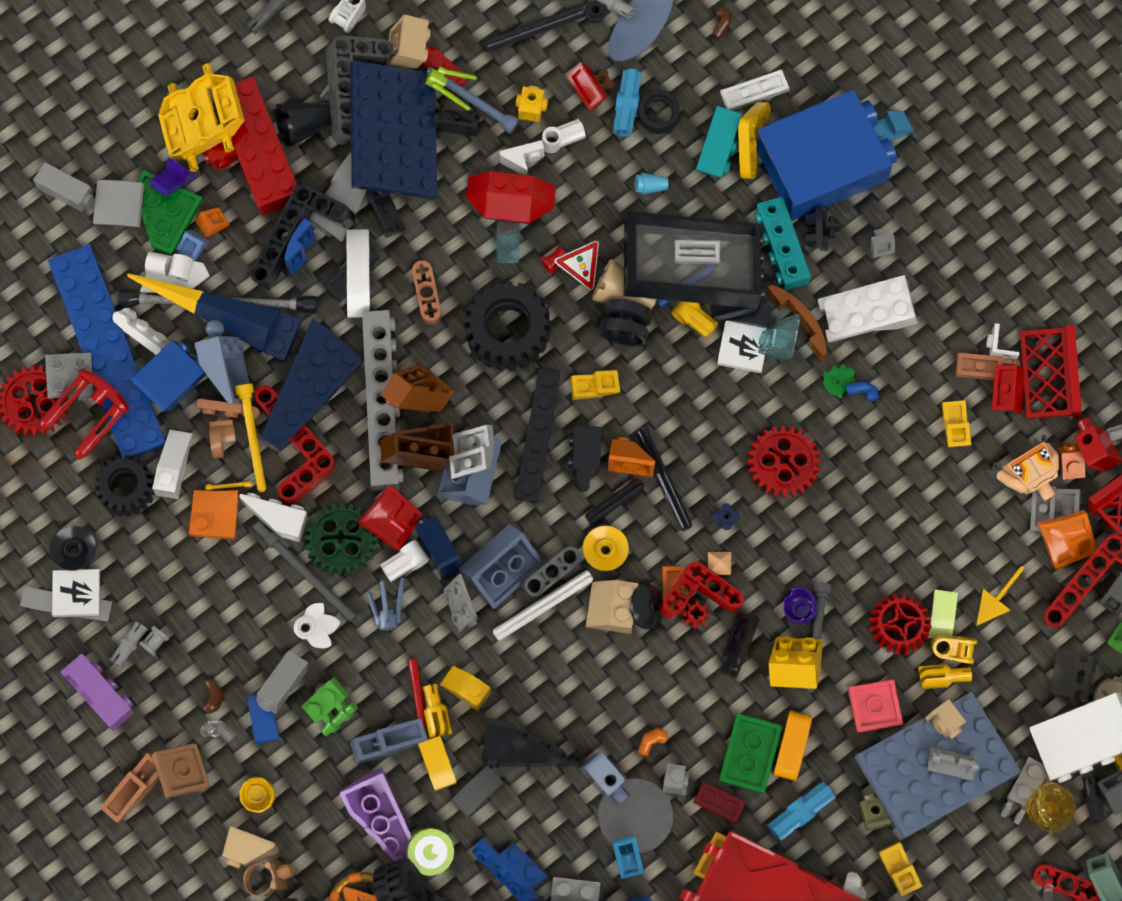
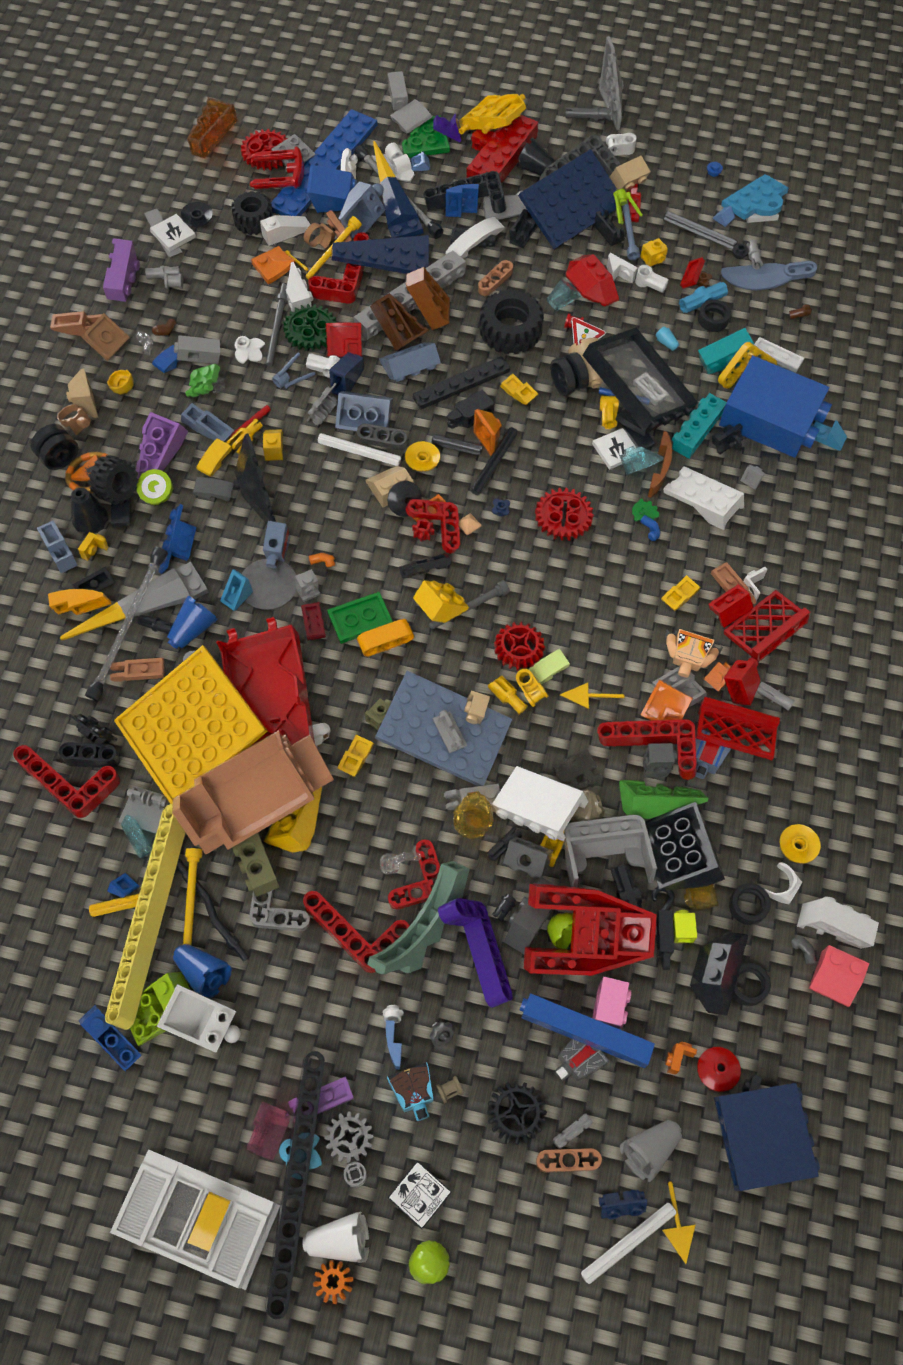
camera: 50 degrees right, 10 degrees down
orange slope [196,207,230,238] -> none
light grey slope [449,425,494,479] -> none
dark azure piece [768,782,836,841] -> none
dark purple hair [784,587,818,624] -> none
coral tile [848,679,903,734] -> none

